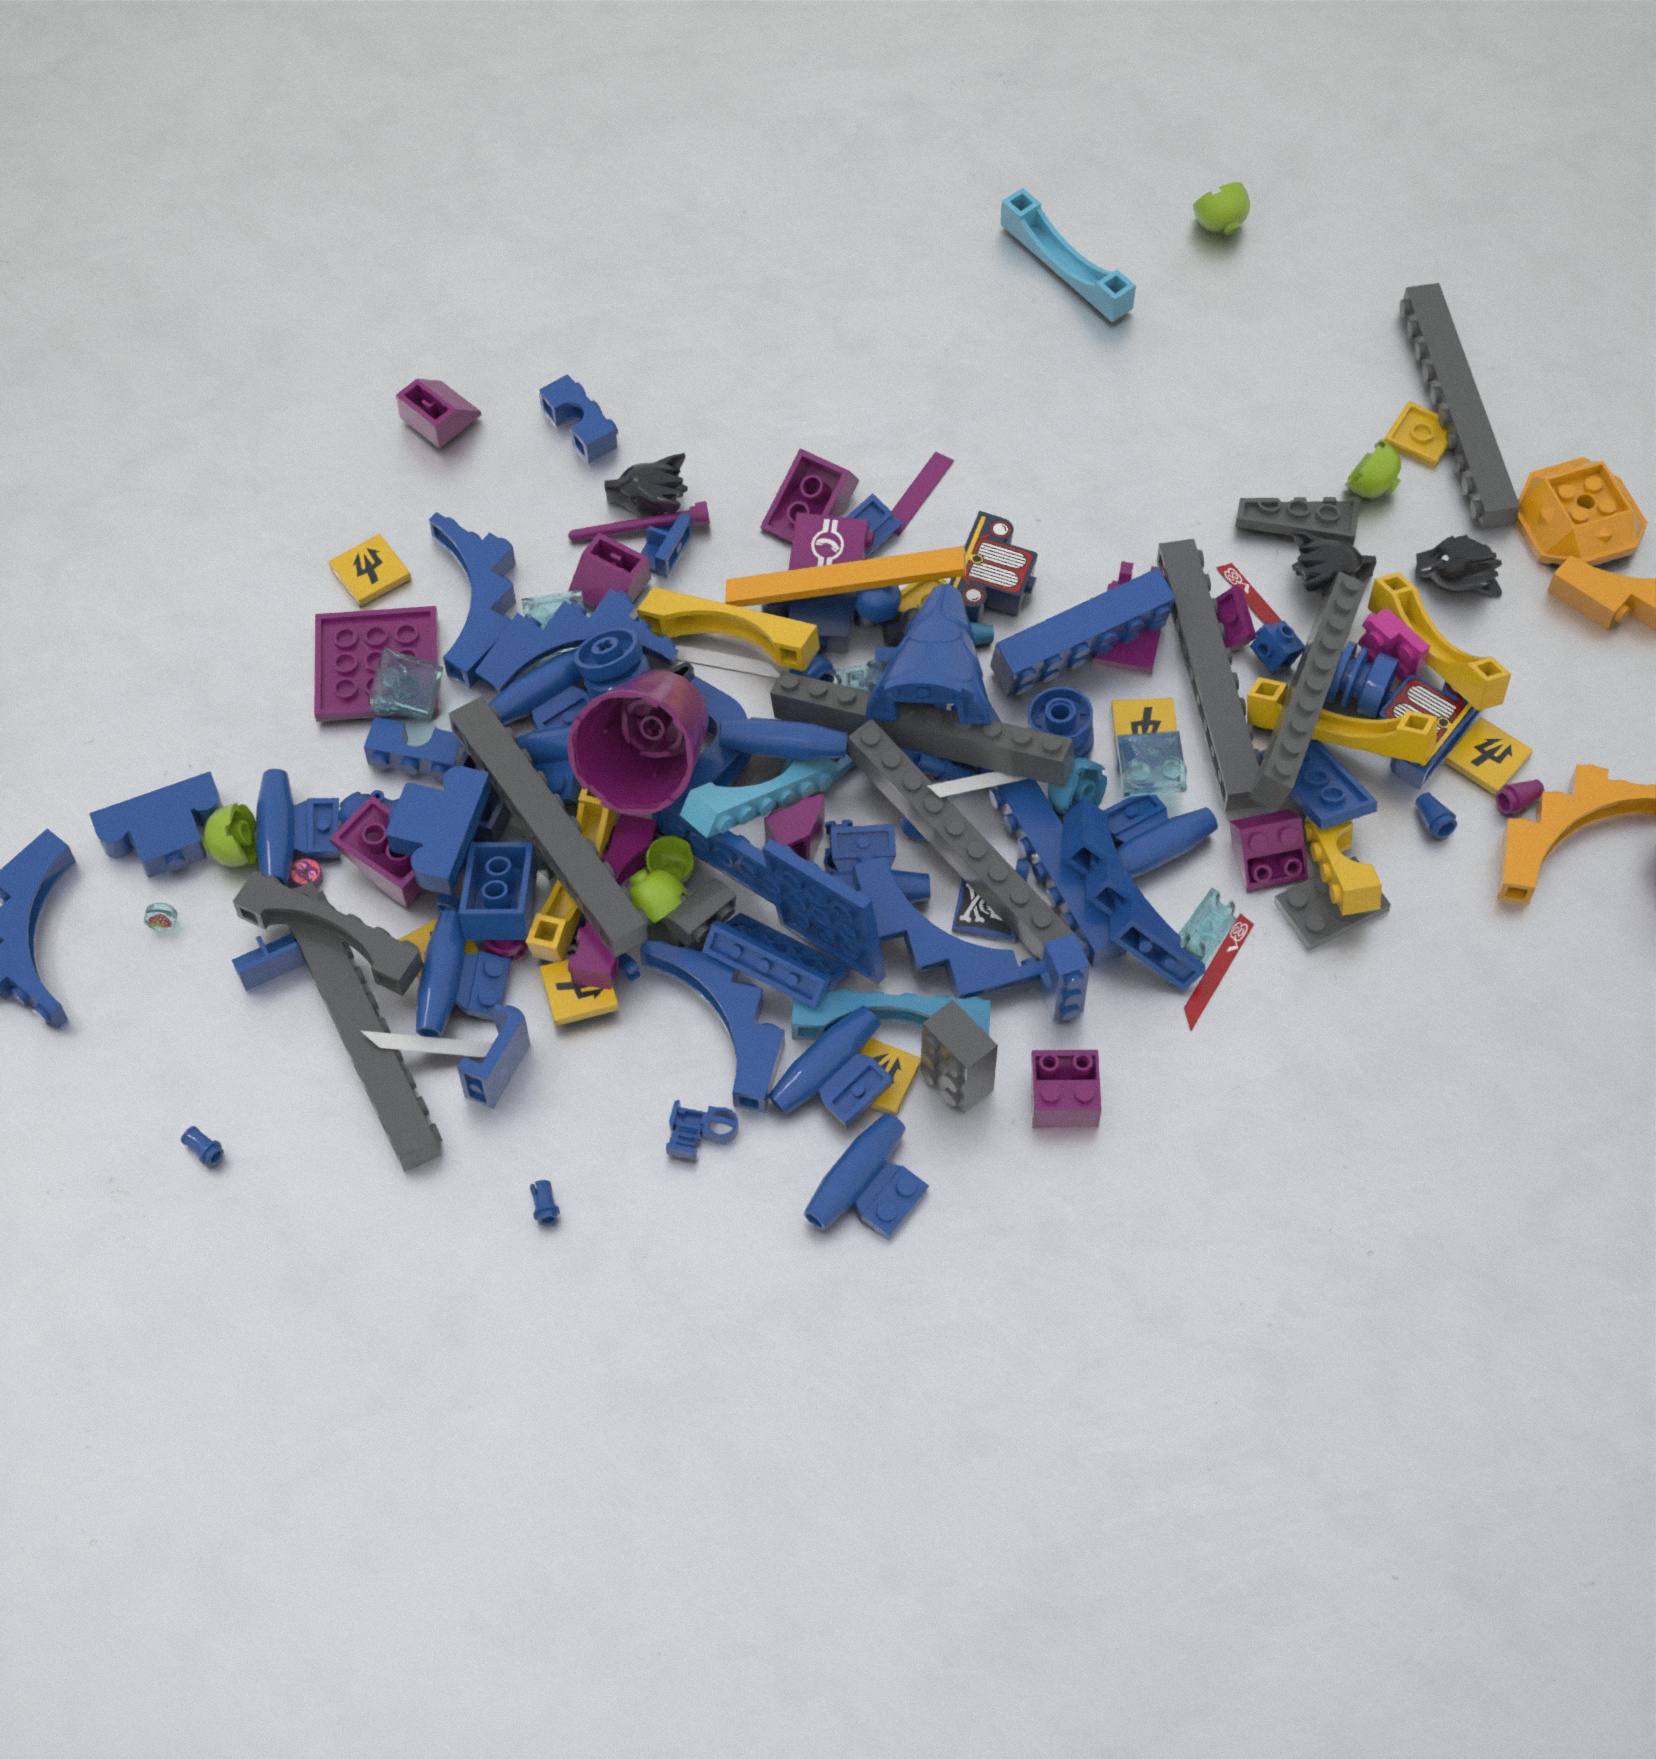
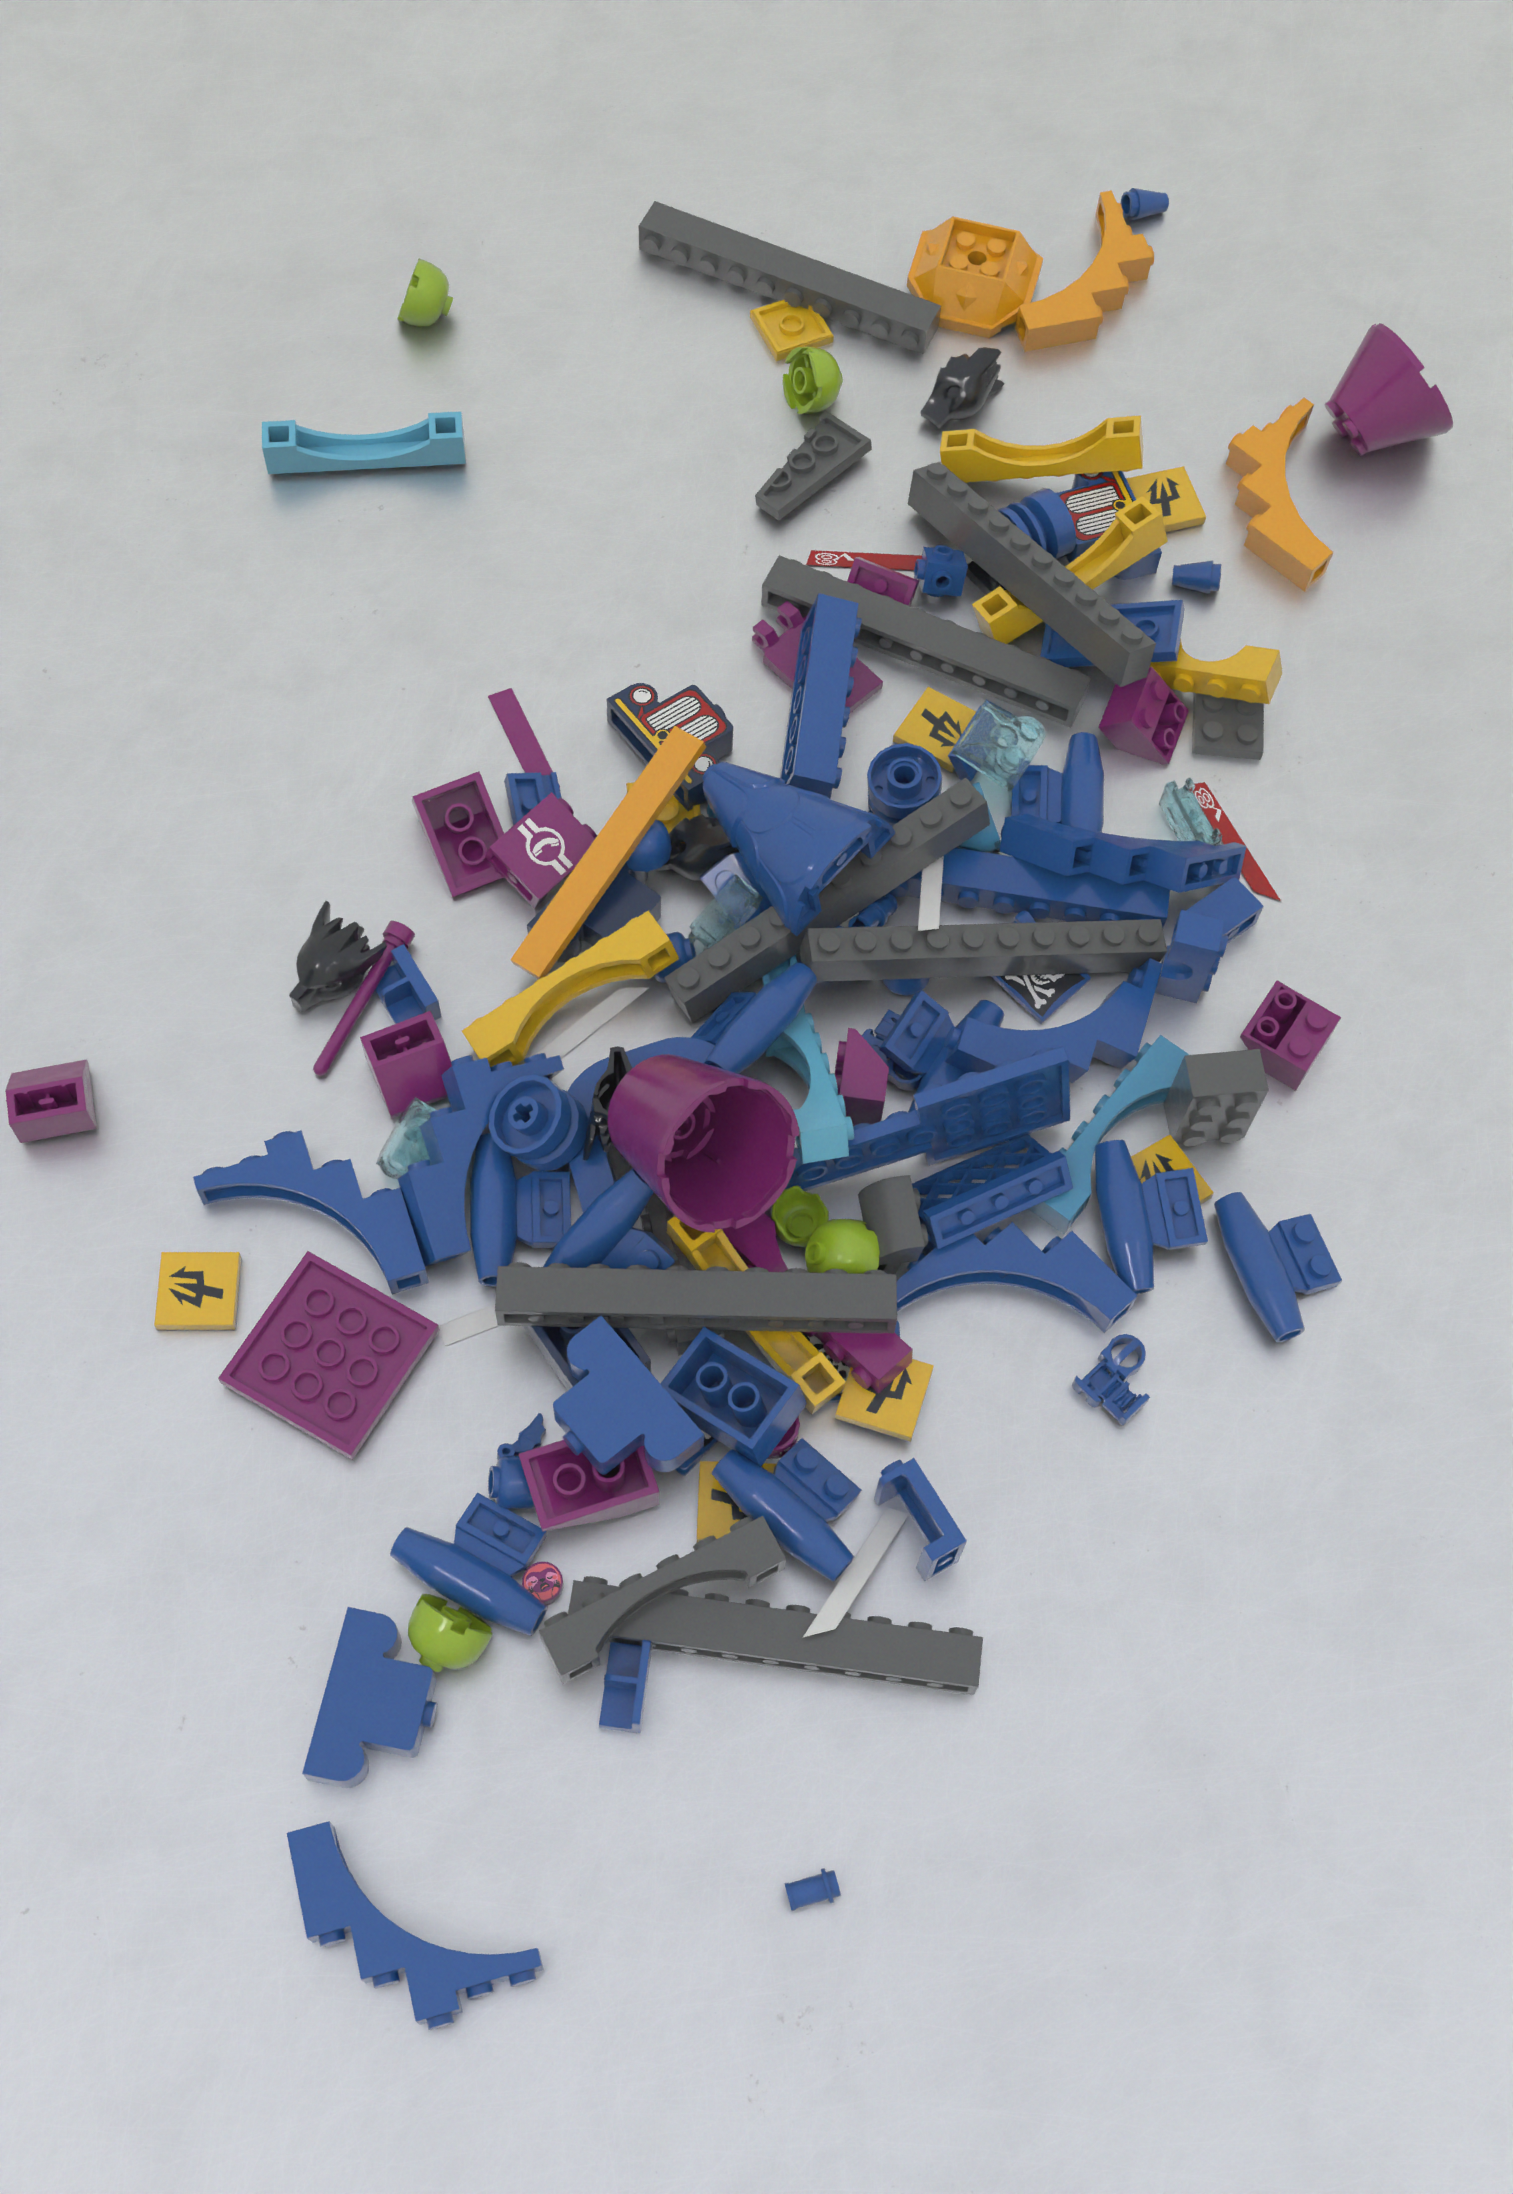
camera: 60 degrees left, 5 degrees up
clear light blue tile [144,903,178,931] -> none
blue arch [363,717,465,781] -> none
clear light blue slope [369,648,443,721] -> none
blue pin [530,1180,560,1226] -> none
blue arch [539,374,618,464] -> none
black piece [1292,531,1377,597] -> none
dark pink plate [1358,607,1430,681] -> none
magenta cone [1496,779,1545,814] -> none
none -> blue panel [1186,877,1264,944]

